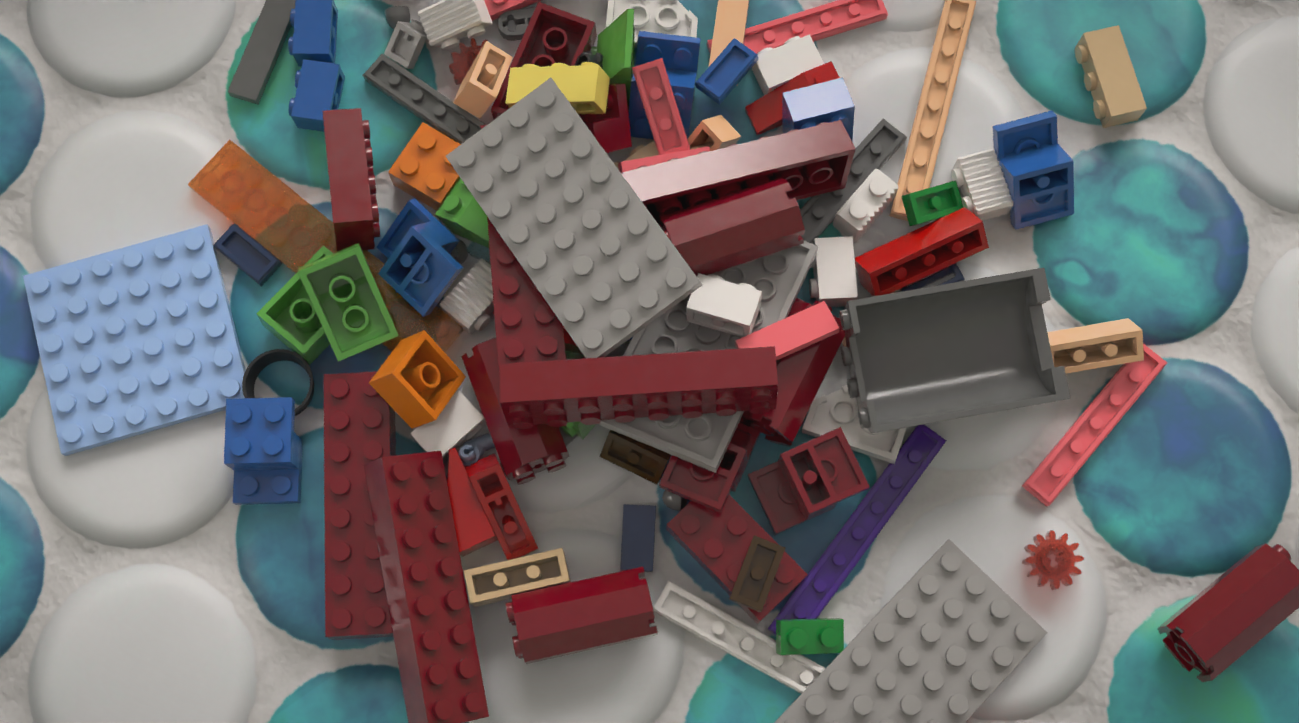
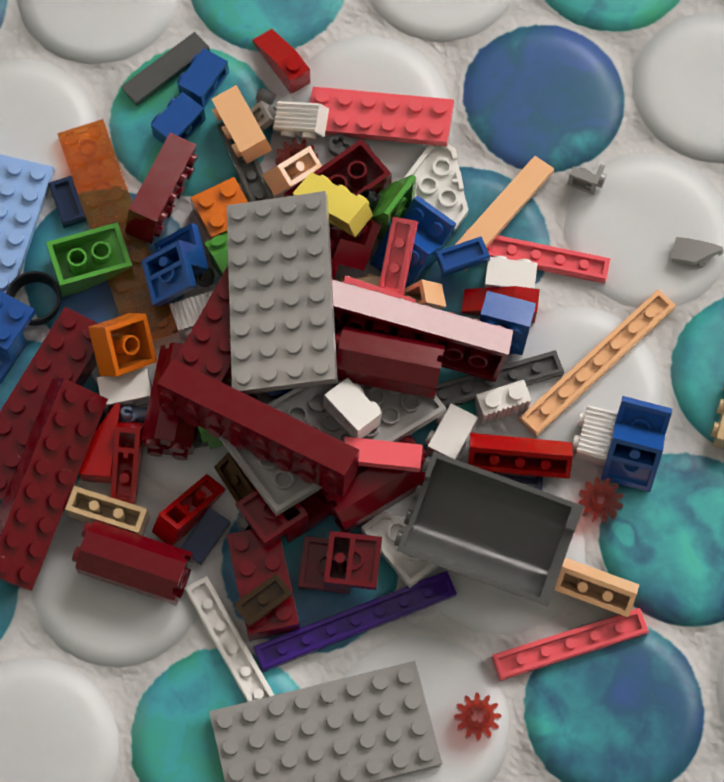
camera: 30 degrees right, 5 degrees down
bright green slope [298,243,399,362] -> none
green plate [776,618,844,655] -> none
green plate [901,180,963,226] -> none
none -> red slope [152,474,226,546]
none -> light nougat brick [211,85,272,164]
none -> clear red gear [578,477,624,524]

